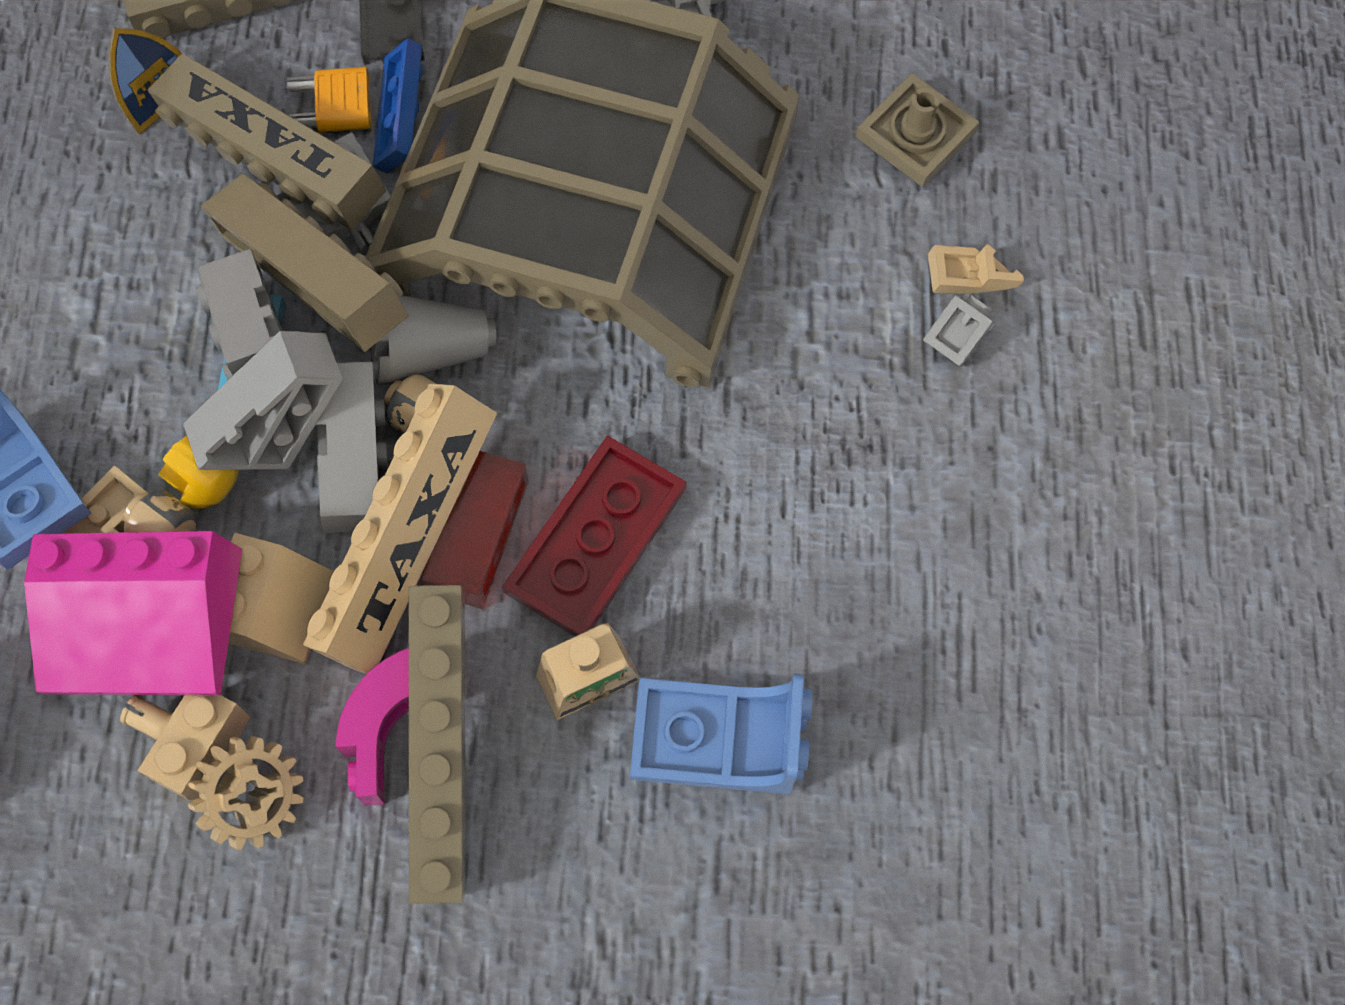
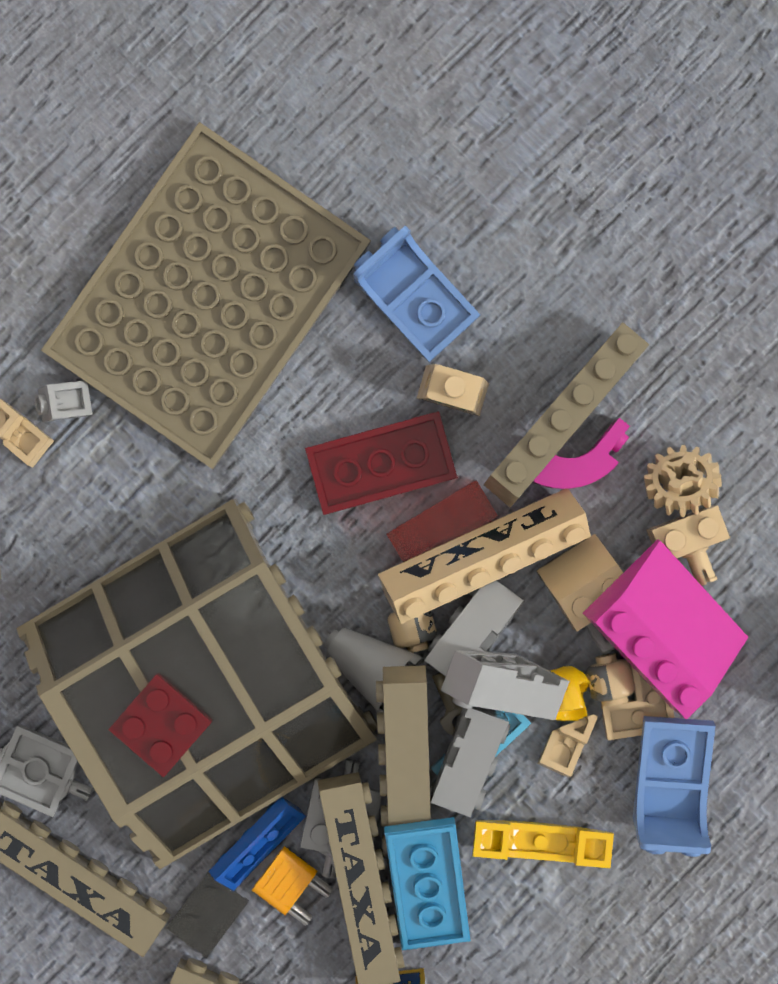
camera: 135 degrees left, 20 degrees up
none -> dark tan plate [41,122,371,469]
none -> dark red plate [108,673,213,778]
none -> dark azure tile [384,817,471,950]
none -> yellow slope [472,820,614,868]
none -> tan slope [537,714,598,778]

